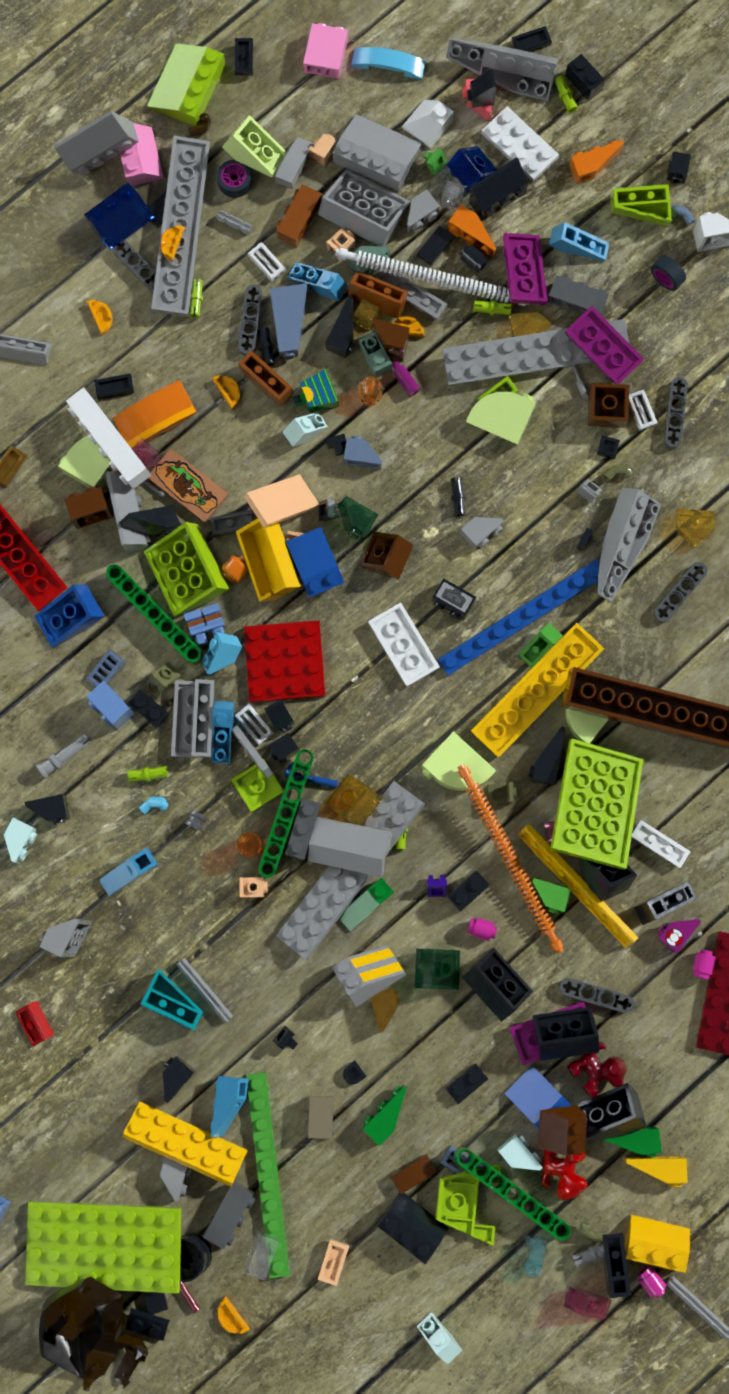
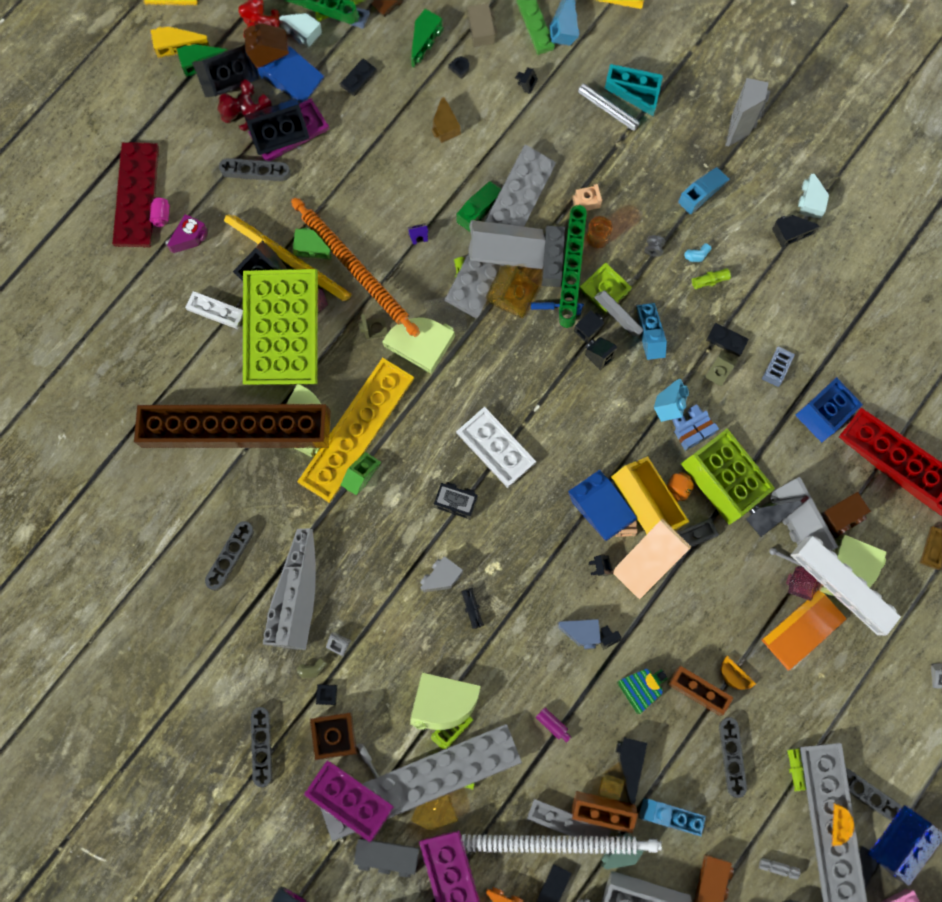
camera: 165 degrees right, 5 degrees down
red slope [15,1001,54,1047] -> none
light grey pin [36,733,91,779] -> none
medium blue brick [86,681,135,729] -> none
light orange tile [87,300,113,335] -> none
black tile [94,373,135,400] -> none
green beam [106,564,203,665] -> none
tile [147,448,229,524] -> none
black slope [163,1056,195,1103] -> none
light grey slope [171,679,215,758] -> none
white tile [235,704,274,745] -> none
red plate [244,620,326,703] -> none
white tile [248,242,286,282] -> none
black pin [258,327,275,366] -> none
sand blue slope [270,283,308,359] -> none
light aqua slope [282,412,328,447] -> none
light nougat window [326,228,355,261] -> none
light grey slope [332,945,406,1007] -> none
clear green slope [337,495,378,540] -> none
sand green slope [358,332,392,379] -> none
clear orange head [358,376,382,406] -> none
reddish brown slope [359,532,413,579] -> none
reddish brown slope [372,318,410,362] -> none
light orange tile [393,316,425,338] -> none
clear green slope [415,948,460,990] -> none
blue plate [438,559,600,676] -> none
black brick [447,871,490,912] -> none
black brick [460,245,488,272] -> none
black slope [462,947,533,1022] -> none
dark pink brick [467,918,497,941] -> none
lime pin [473,300,511,315] -> none
black slope [529,727,565,786] -> none
black tile [576,528,593,551] -> none
white tile [629,389,657,431] -> none
black slope [634,881,697,925] -> none
clear yellow slope [675,509,715,549] -> none

